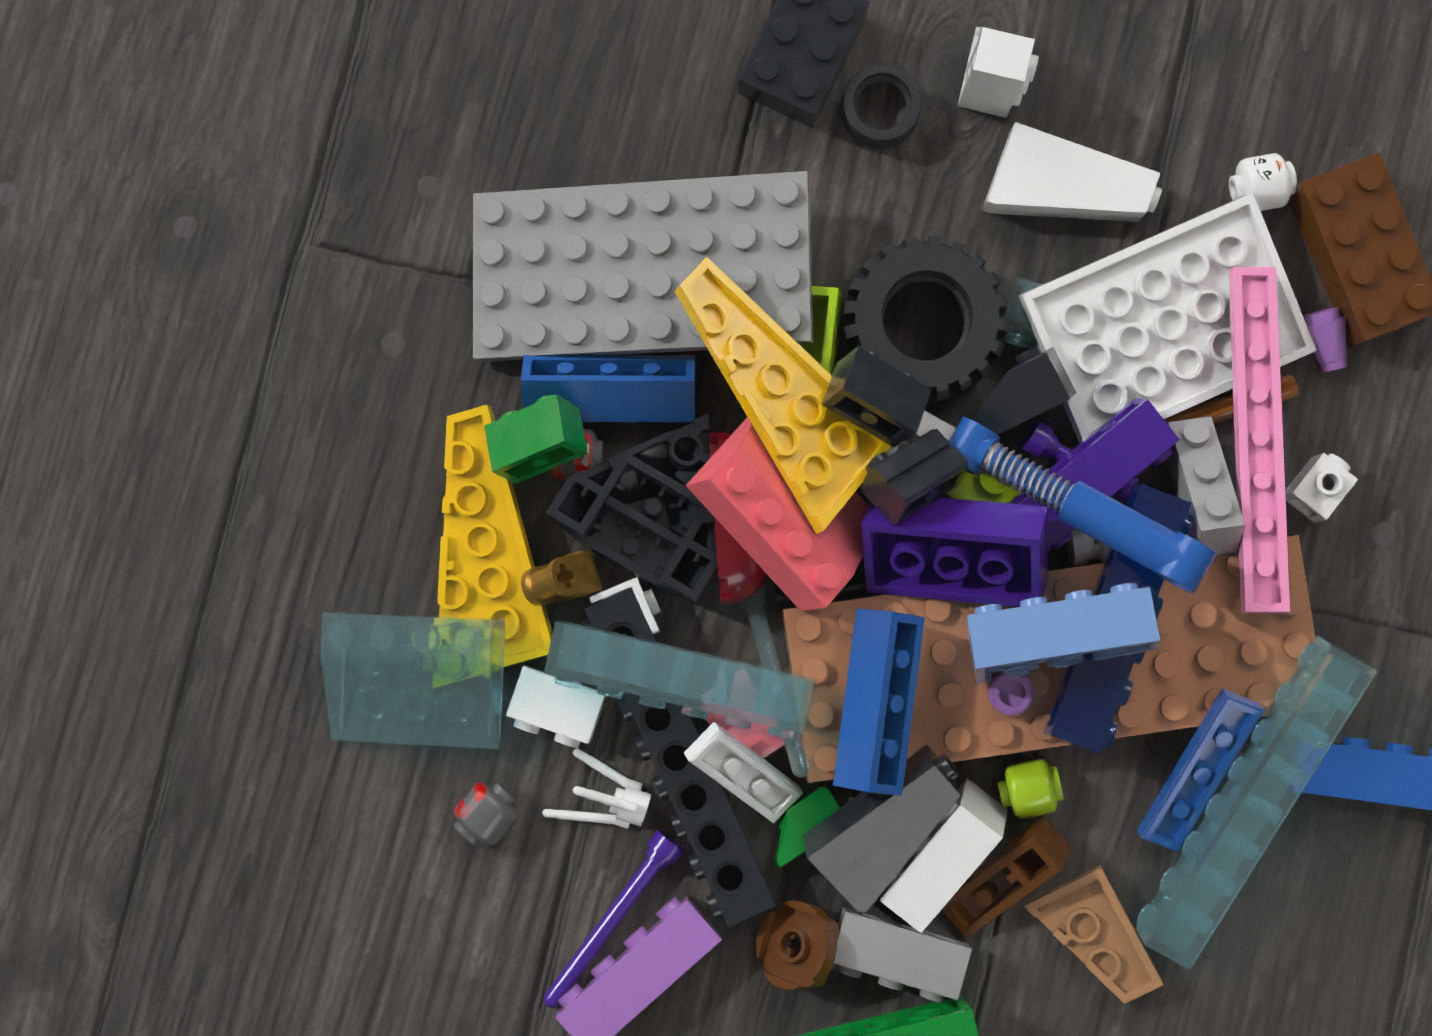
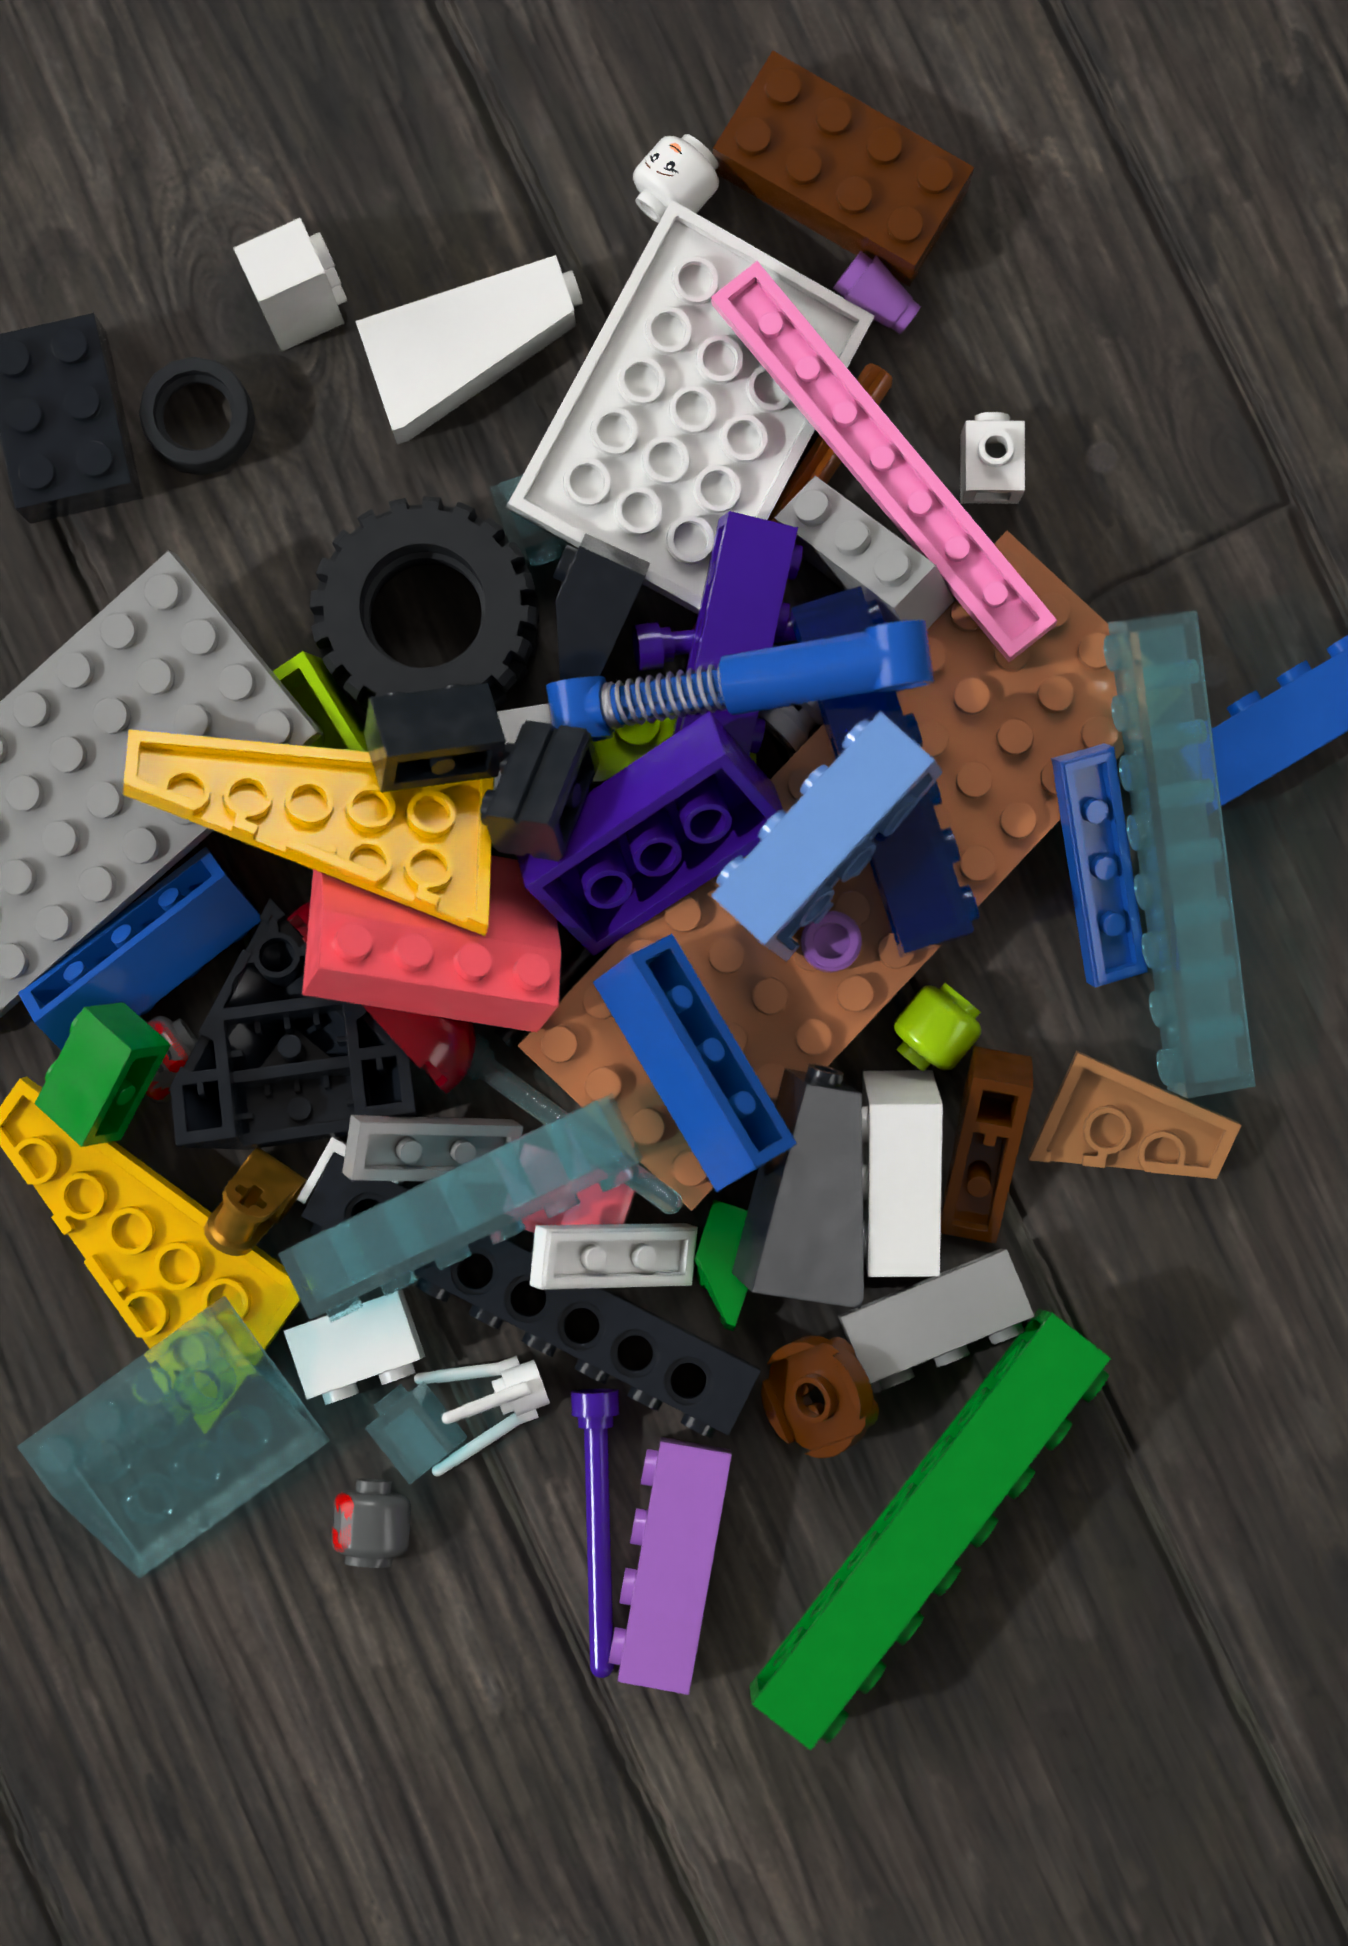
camera: 40 degrees left, 0 degrees up
none -> light grey plate [342,1115,523,1183]
none -> clear light blue brick [365,1381,468,1485]

